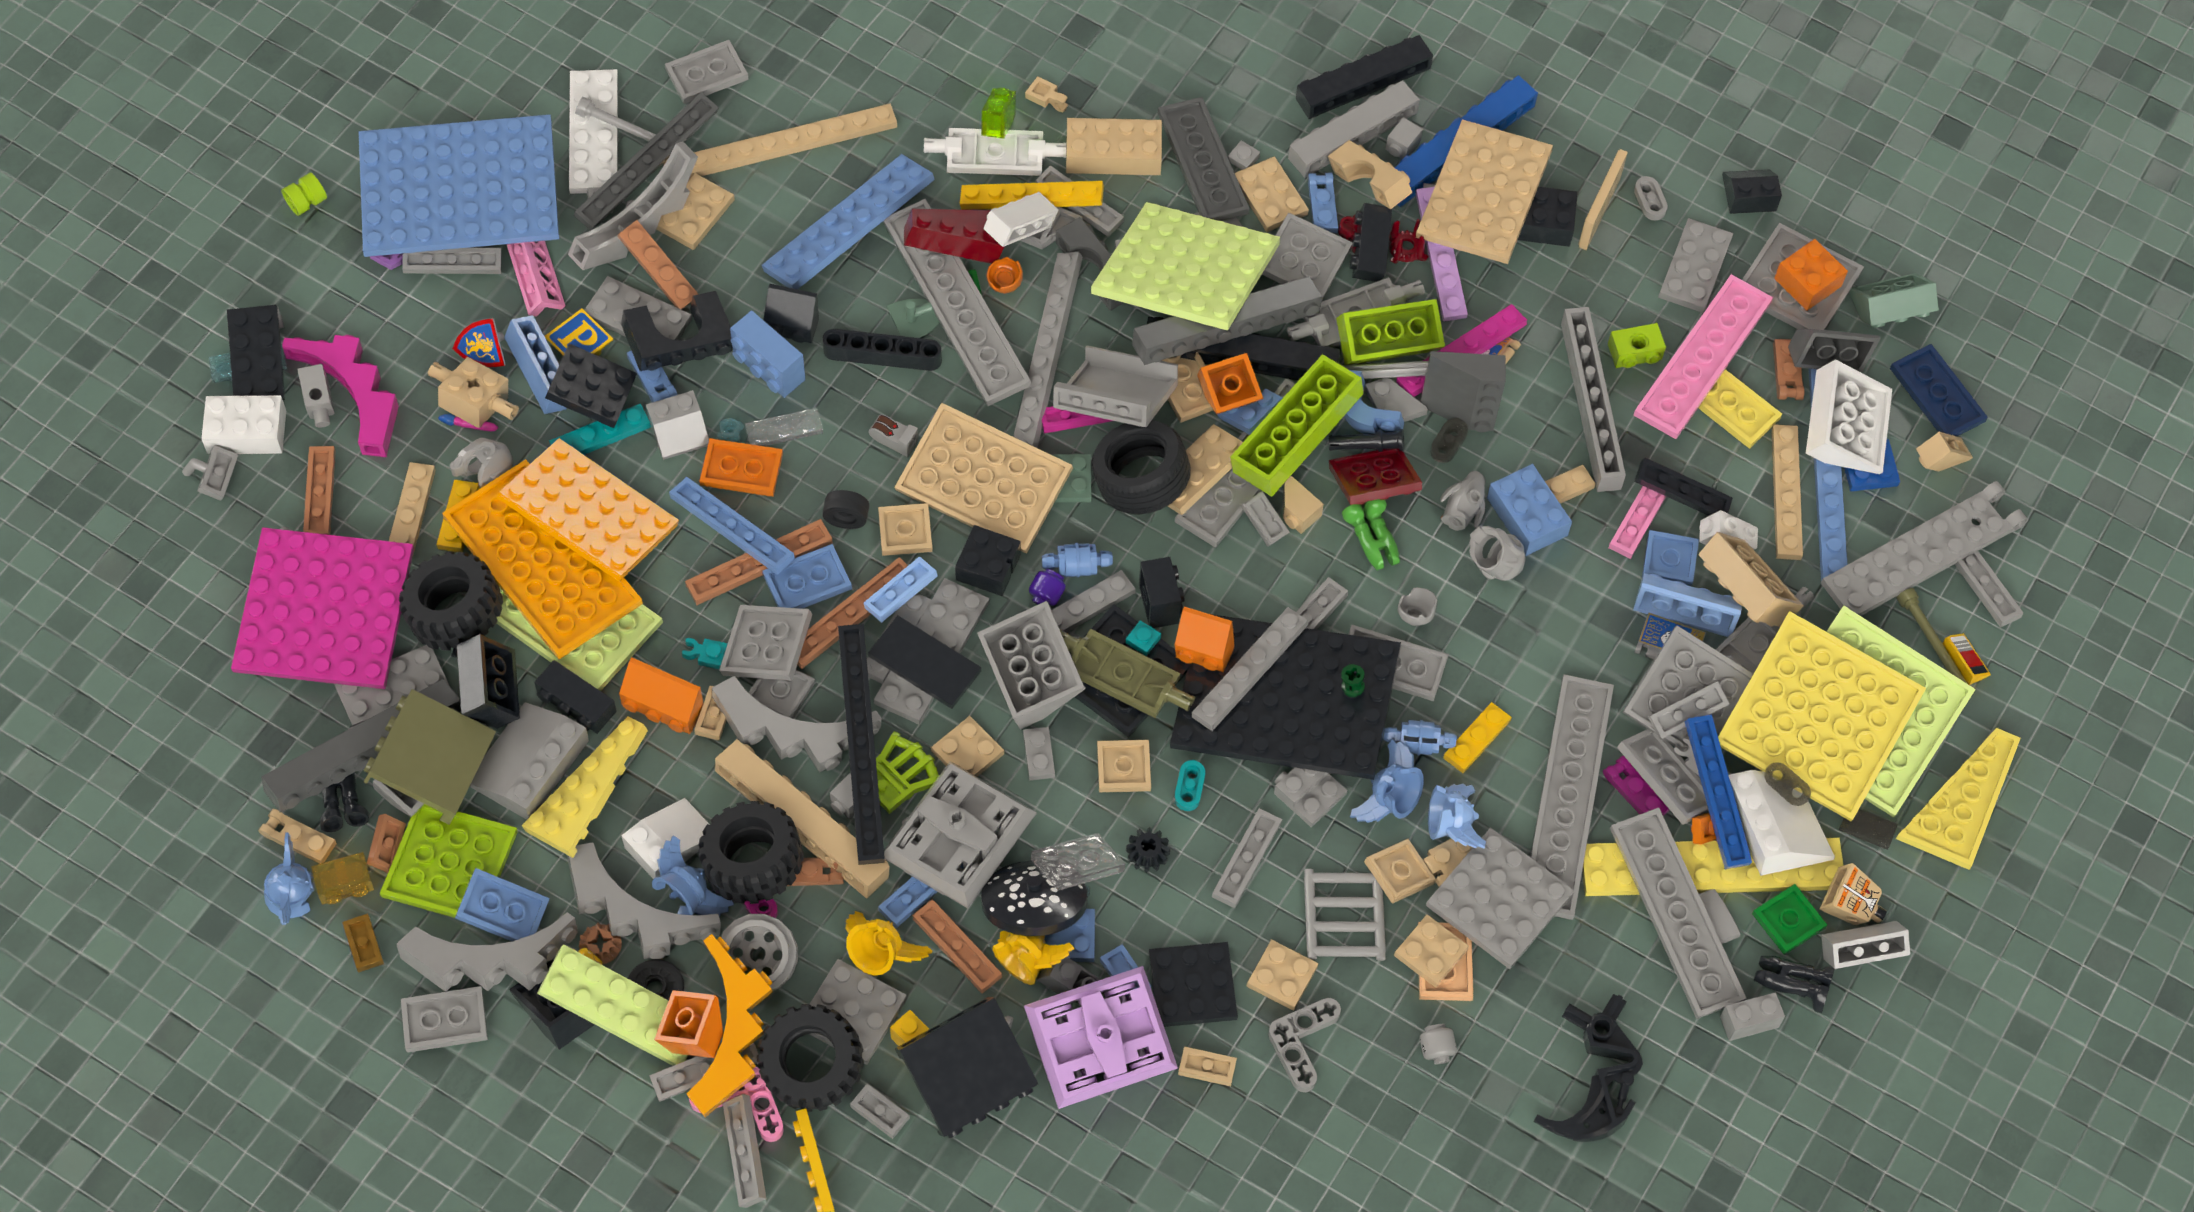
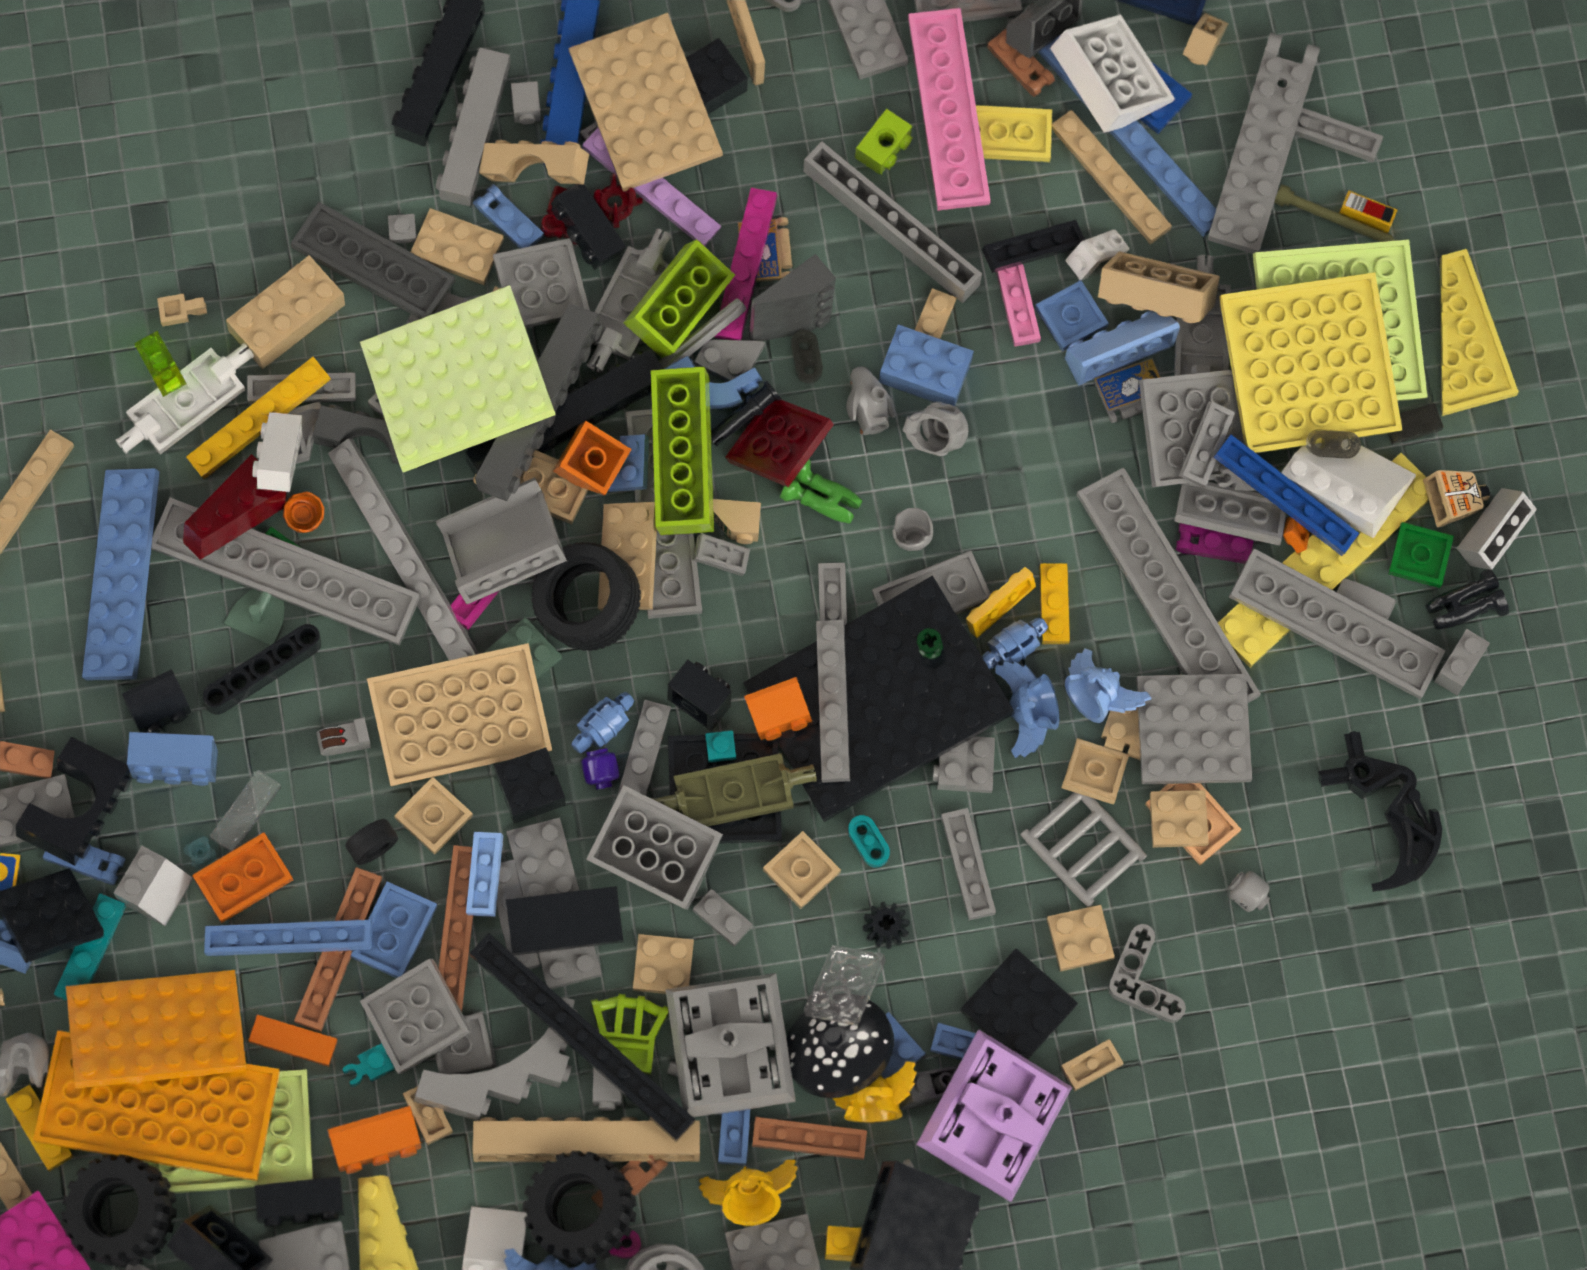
camera: 45 degrees left, 10 degrees up
none -> orange tile [248,1015,338,1067]
none -> yellow plate [966,567,1036,638]

